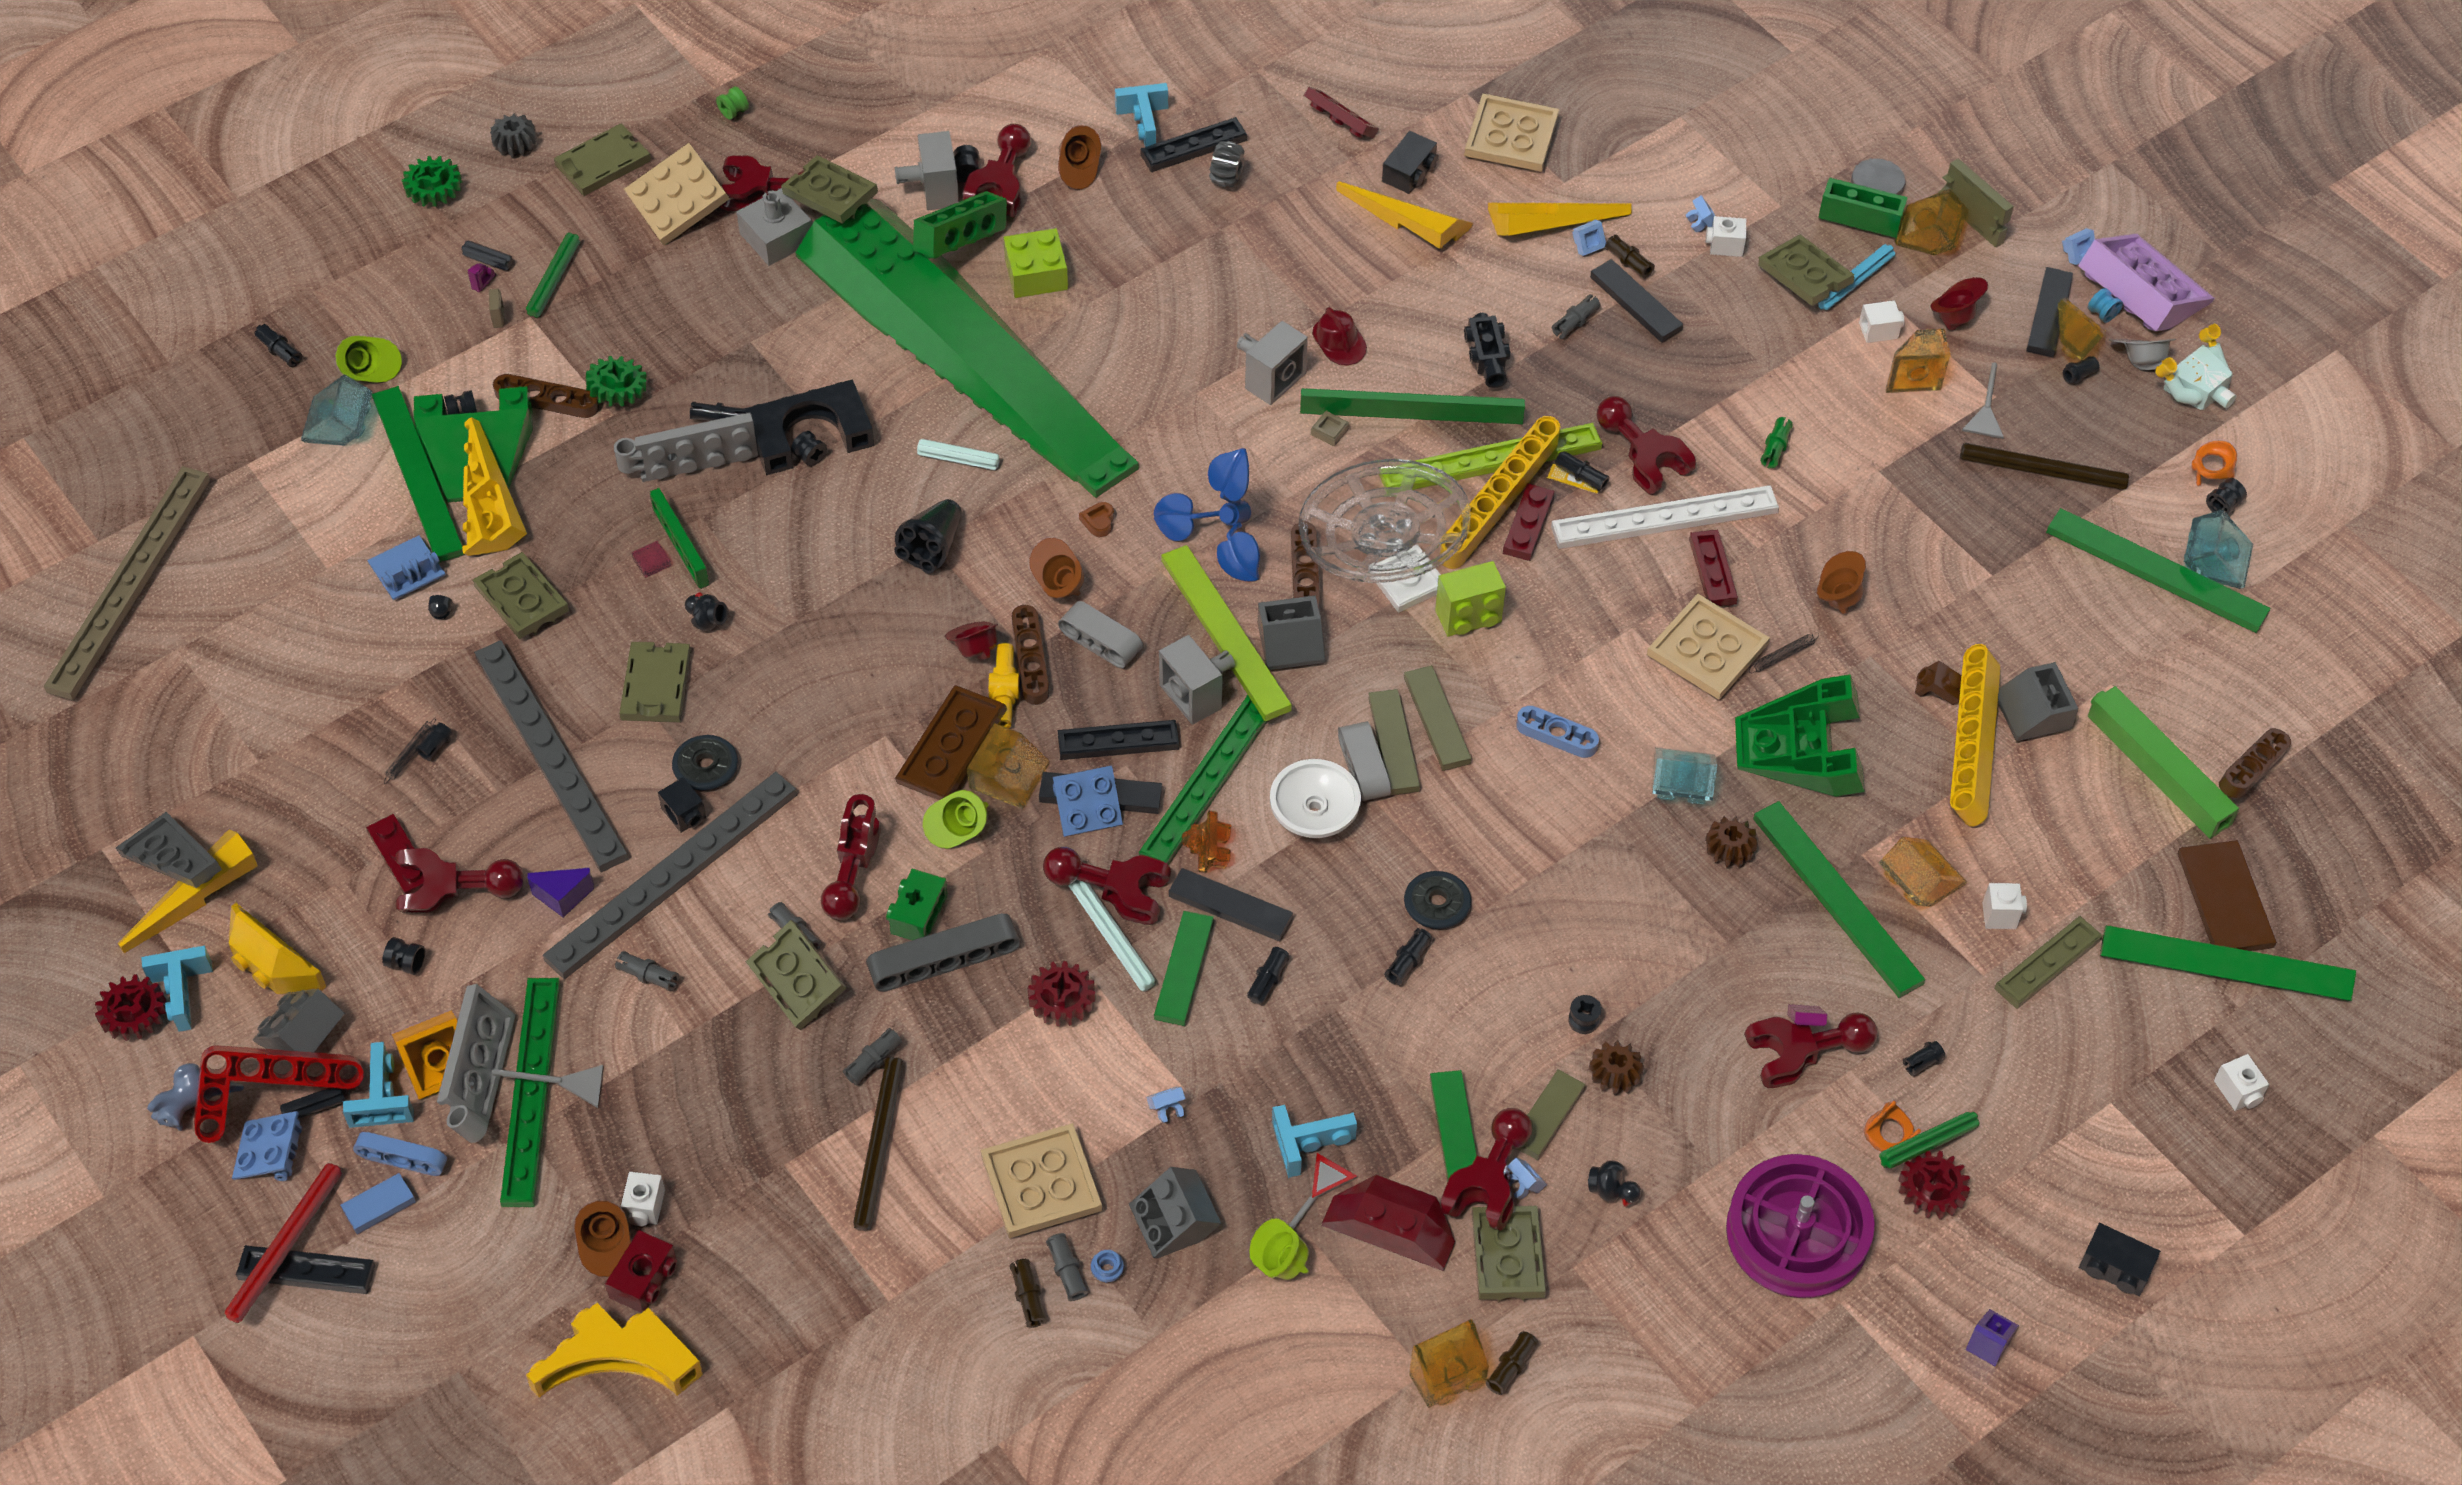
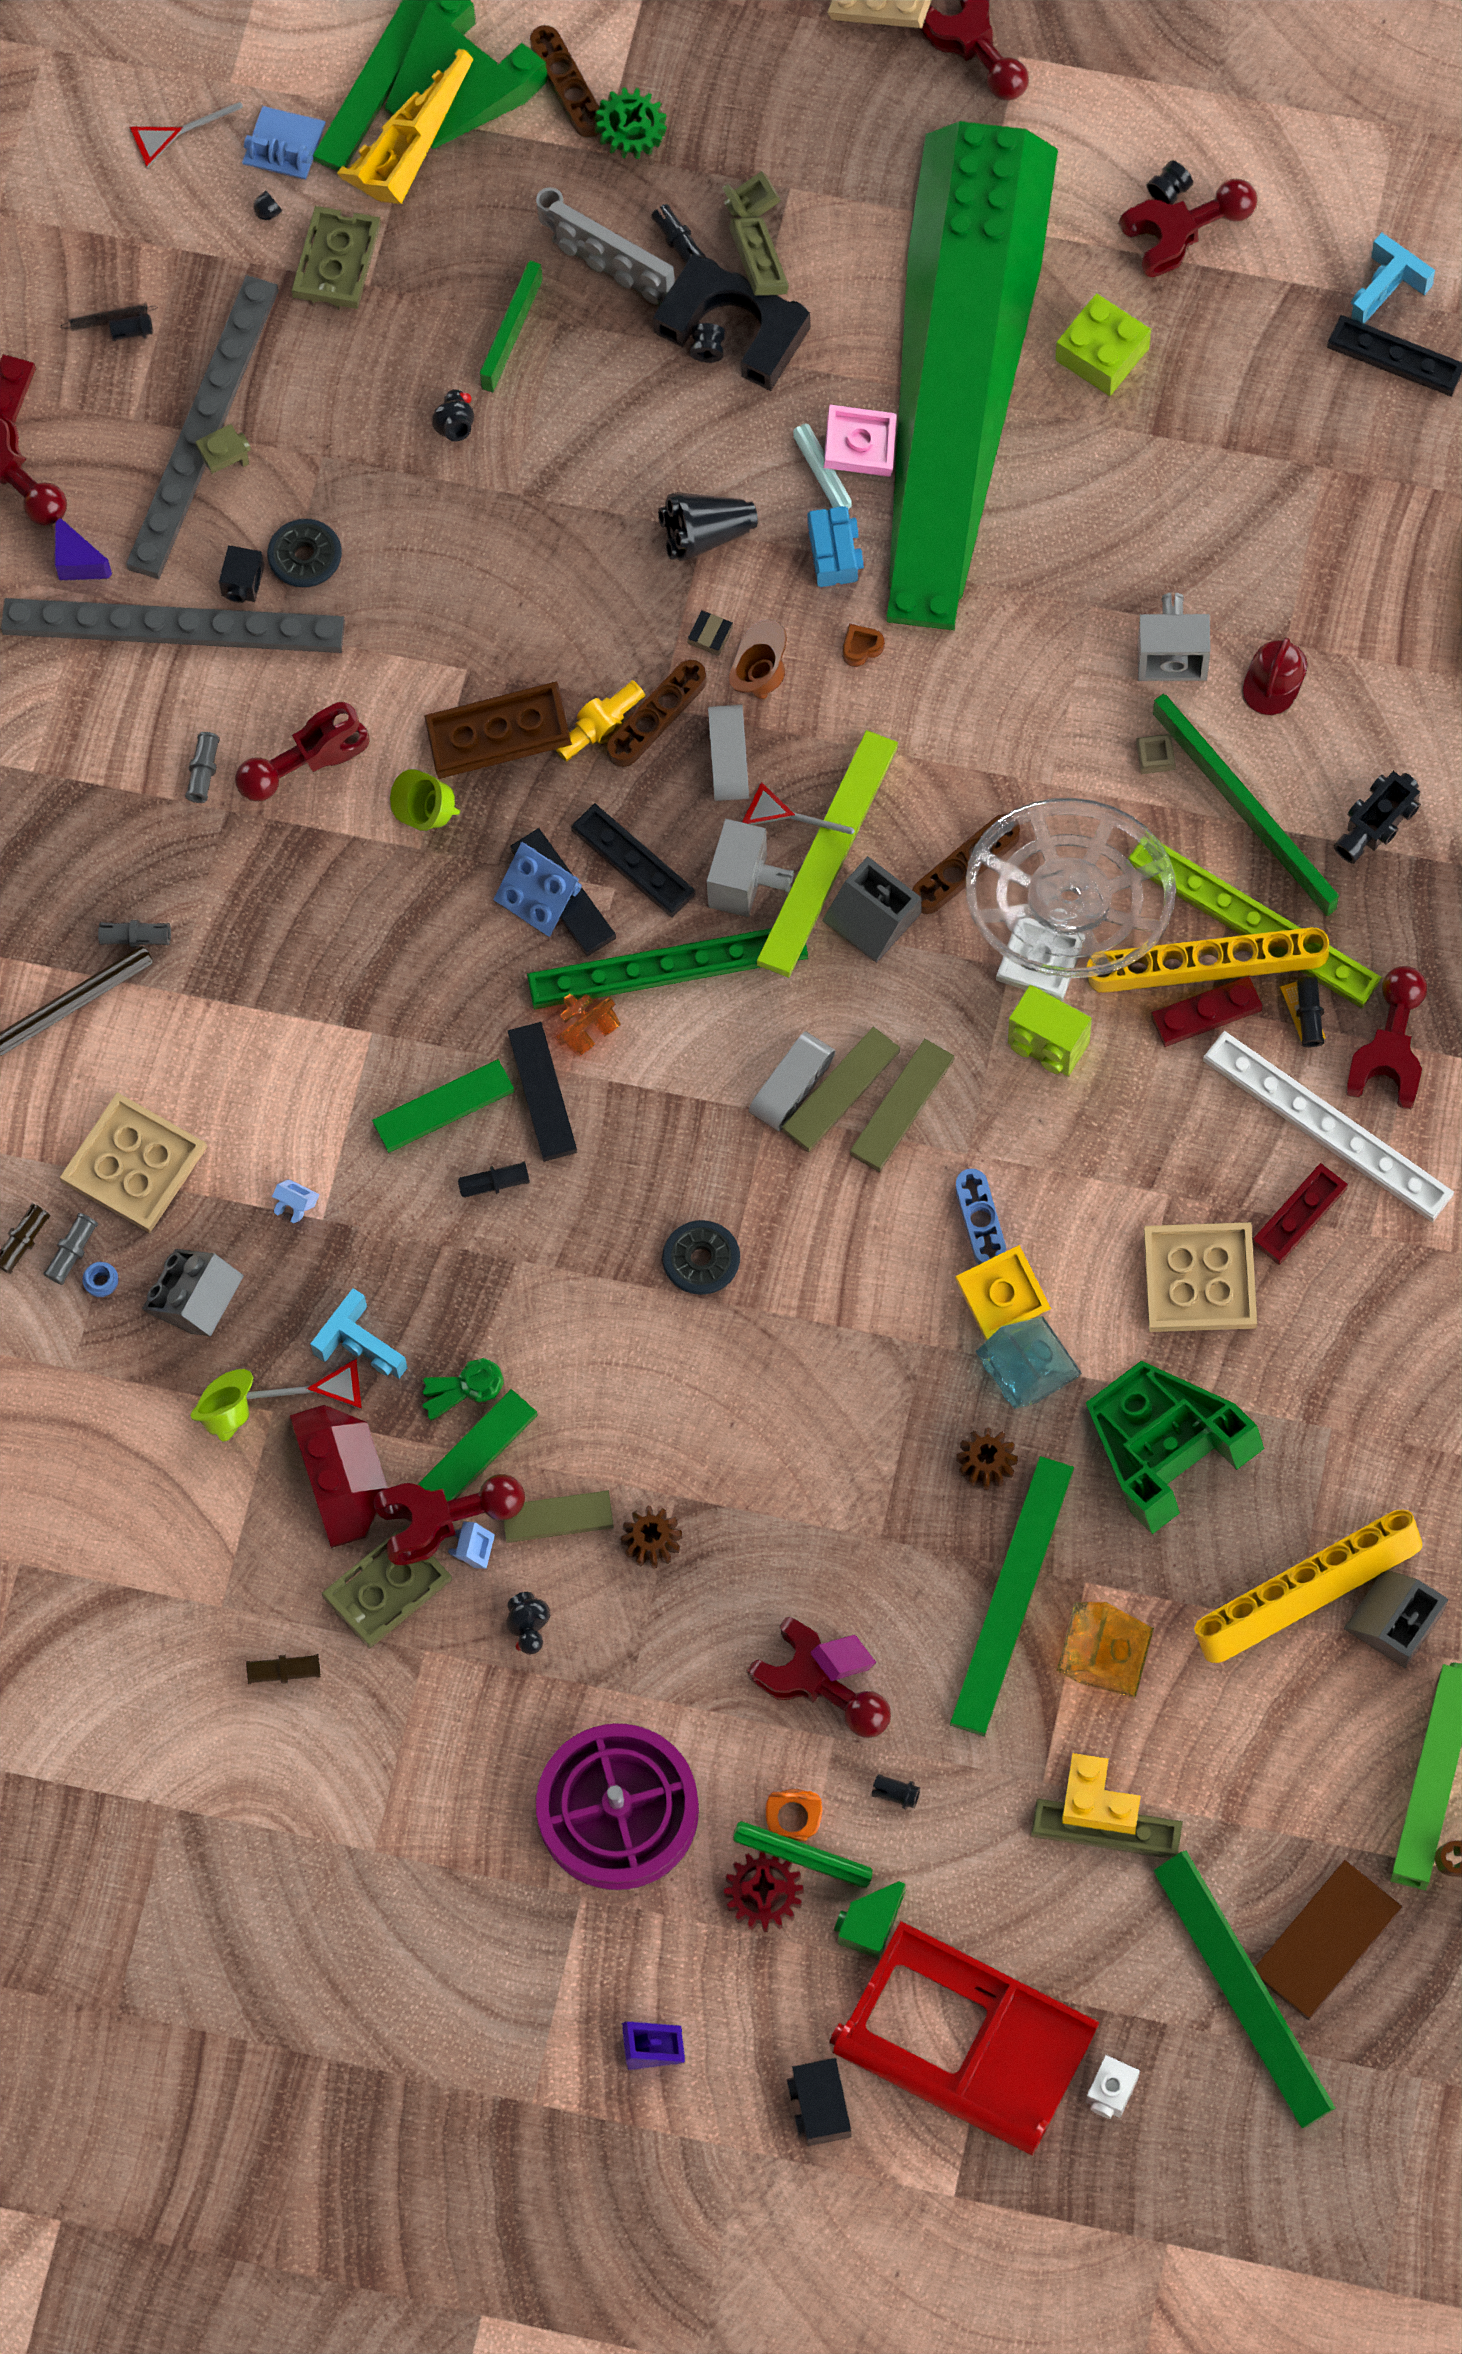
camera: 55 degrees right, 15 degrees up
black wheel [444,390,477,415] -> none
dark grey pin [615,951,679,992] -> none
olive piece [619,642,691,723] -> none
clear pink tile [631,541,671,578] -> none
light grey brick [736,188,812,266] -> none
olive piece [745,920,846,1030] -> none
olive piece [781,155,878,223] -> none
dark grey beam [866,913,1021,992] -> none
green brick [886,868,948,940] -> none
light grey brick [894,131,959,210] -> none
green brick [913,191,1007,259] -> none
dark red piece [945,621,998,660] -> none
clear yellow slope [967,723,1049,809] -> none
dark red gear [1027,961,1096,1027] -> none
dark red piece [1043,847,1171,925] -> none
dark orange piece [1058,125,1101,189] -> none
light aqua axle [1068,880,1155,992] -> none
blue plant [1153,448,1260,581] -> none
dark grey gear [1209,141,1244,187] -> none
white dish [1270,759,1361,838] -> none
black pin [1384,928,1432,985] -> none
clear yellow slope [1409,1319,1489,1408] -> none
black wheel [1568,995,1602,1034] -> none
black piece [1749,633,1819,673] -> none
dark orange piece [1817,551,1866,614] -> none
reddish brown bracket [1915,661,1962,705] -> none
white brick [1982,883,2027,929] -> none
none -> light grey piece [129,102,243,168]
none -> olive bracket [195,424,251,474]
none -> green piece [422,1358,504,1421]
none -> tile [688,610,733,656]
none -> olive bracket [722,171,781,218]
none -> olive tile [729,218,789,296]
none -> light grey piece [742,782,854,834]
none -> dark azure brick [807,506,864,587]
none -> bright pink plate [823,405,897,477]
none -> red piece [829,1921,1100,2156]
none -> green slope [834,1881,906,1960]
none -> yellow plate [954,1245,1051,1341]
none -> yellow plate [1062,1753,1141,1835]

